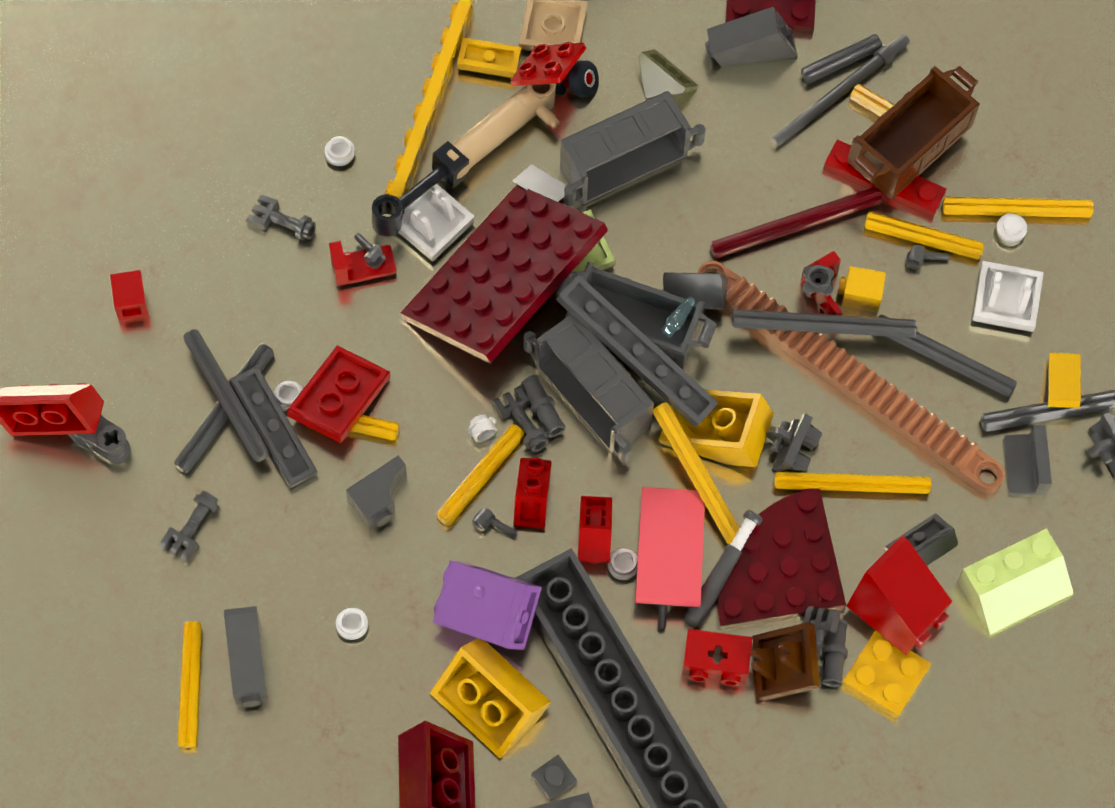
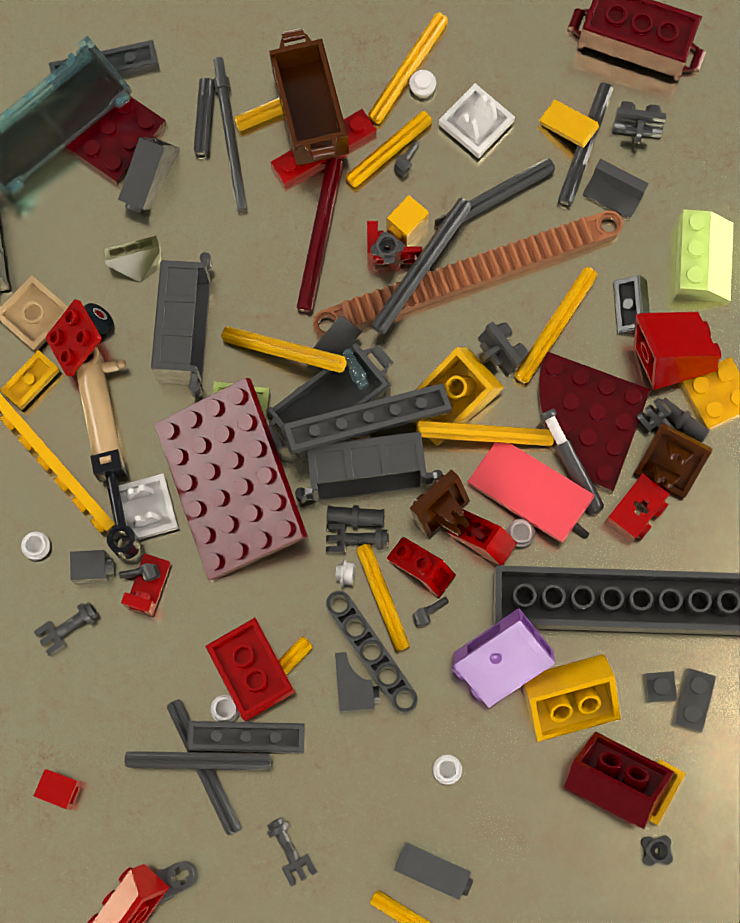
camera: 55 degrees left, 10 degrees up
white sticker [513,164,566,202] -> none
none -> dark grey brick [70,550,114,584]
none -> yellow axle [221,326,347,373]
none -> dark grey beam [326,591,418,715]
none -> reddish brown plate [410,469,470,539]

